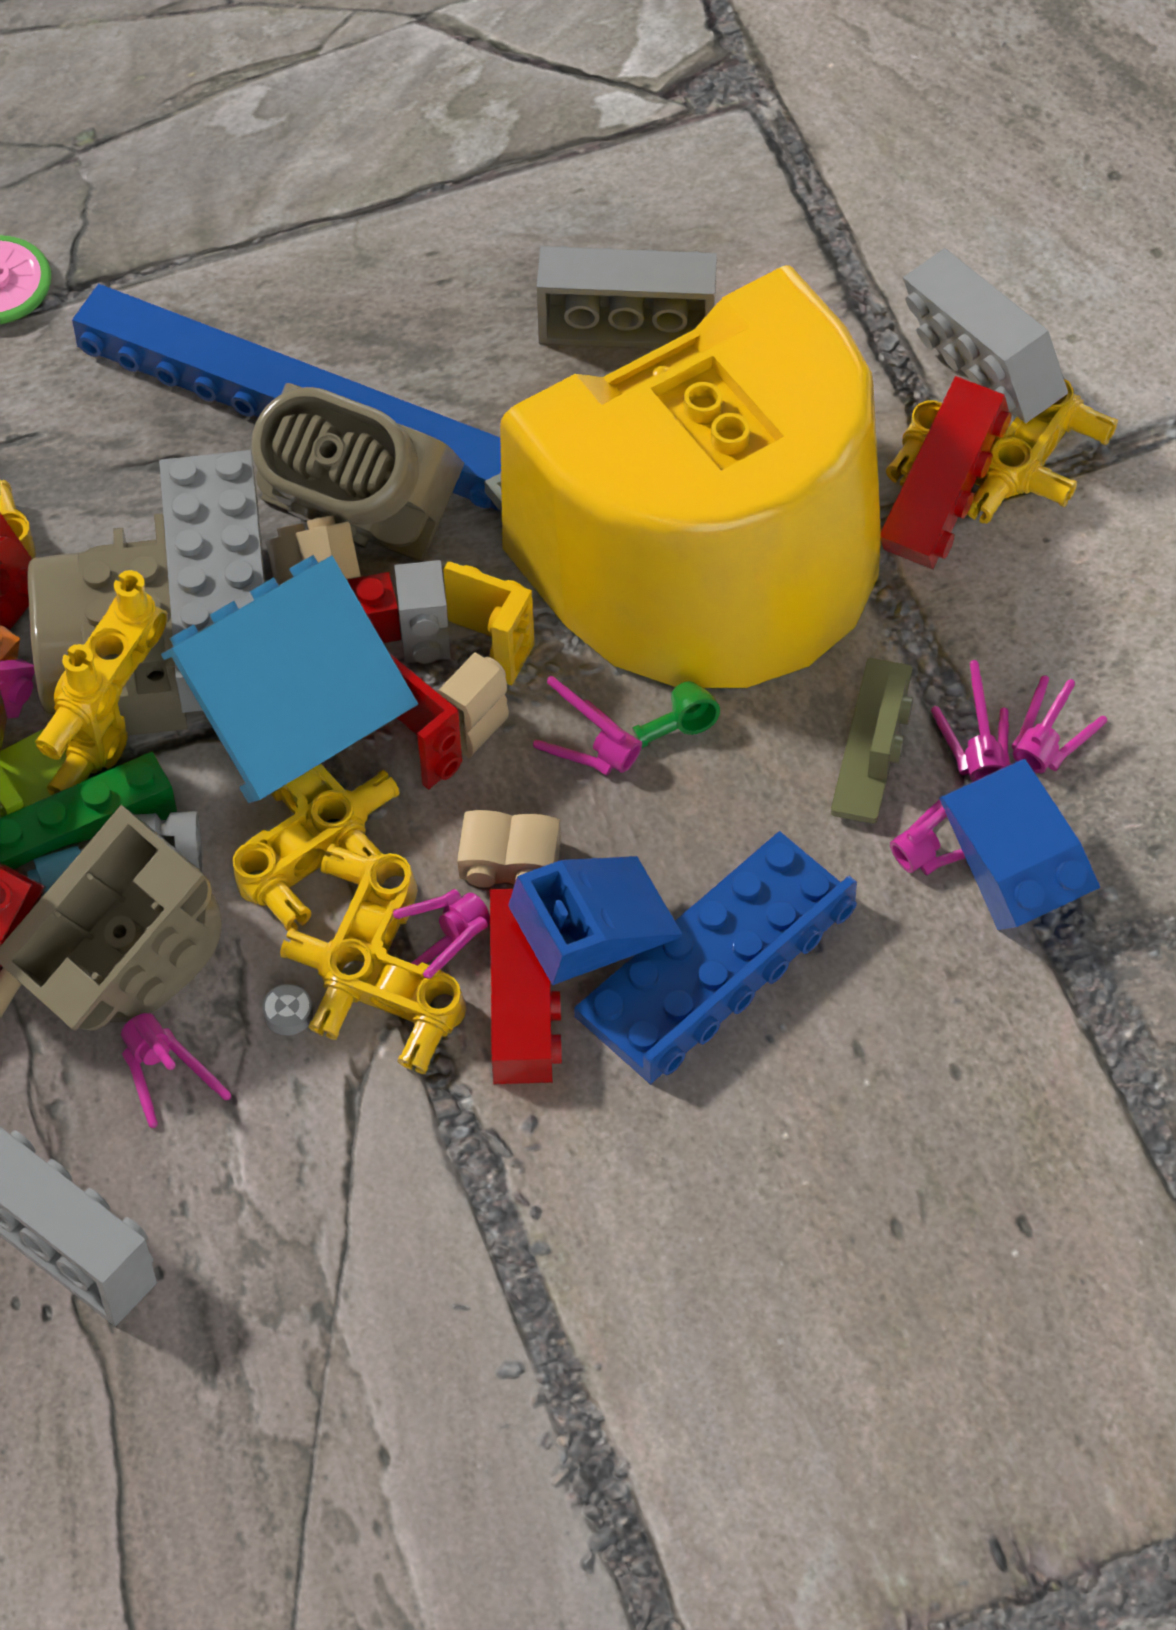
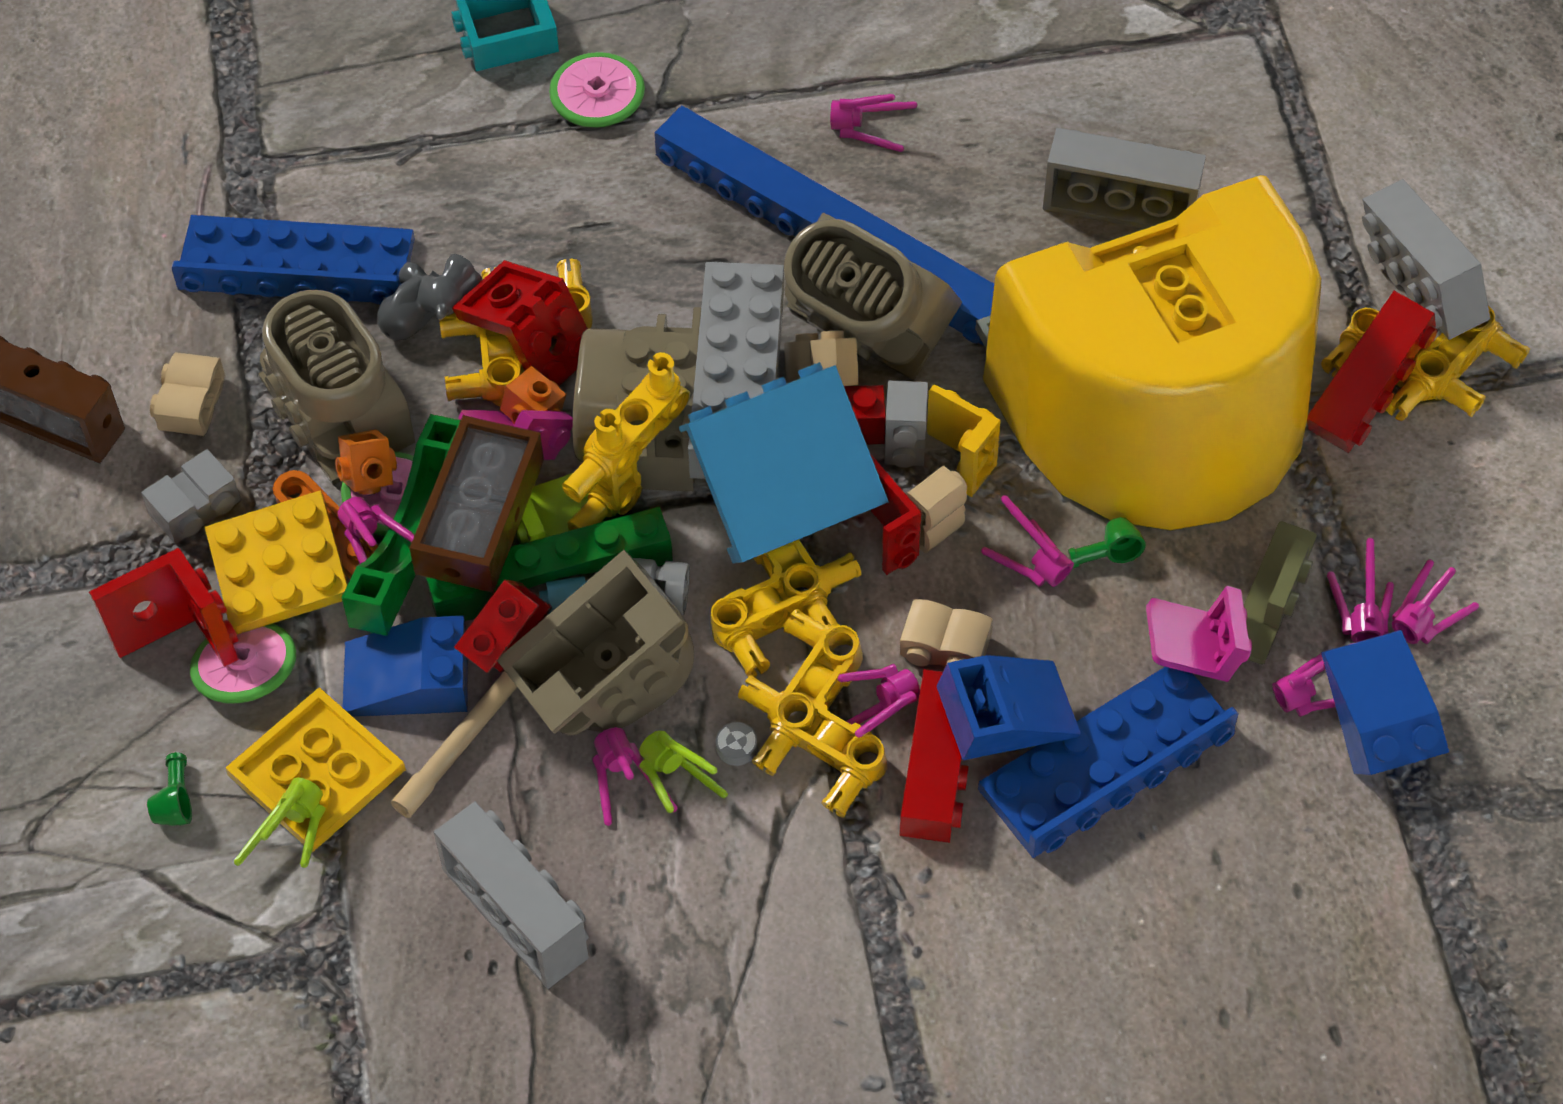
camera: 10 degrees right, 0 degrees up
none -> lime plant [639,730,728,813]
none -> dark pink plant [830,94,918,152]
none -> dark pink bracket [1146,586,1252,682]

